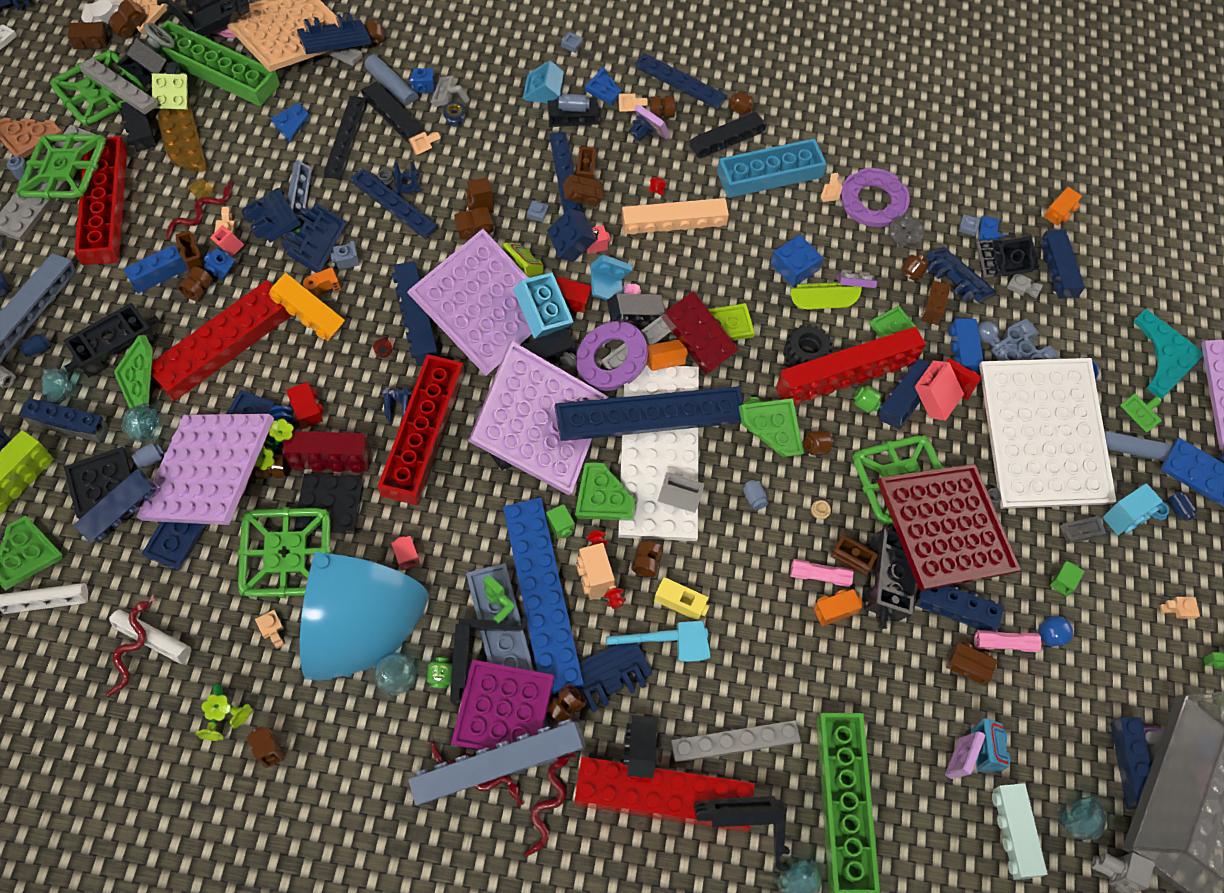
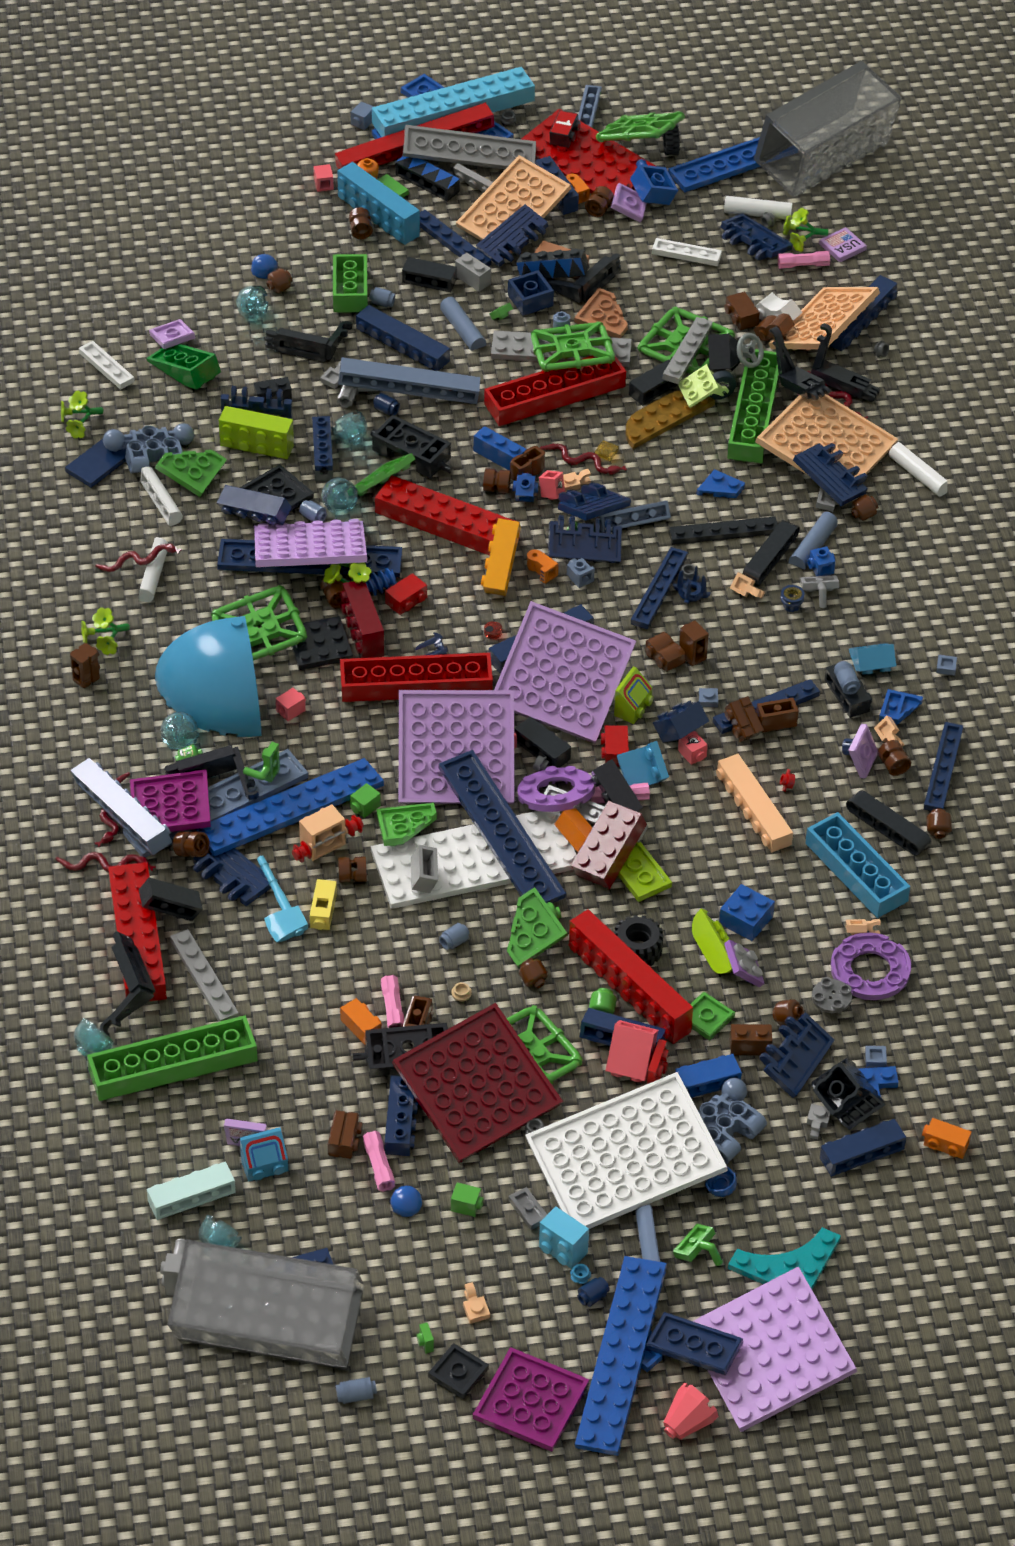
camera: 75 degrees right, 15 degrees down
medium azure brick [513,272,573,339] -> none

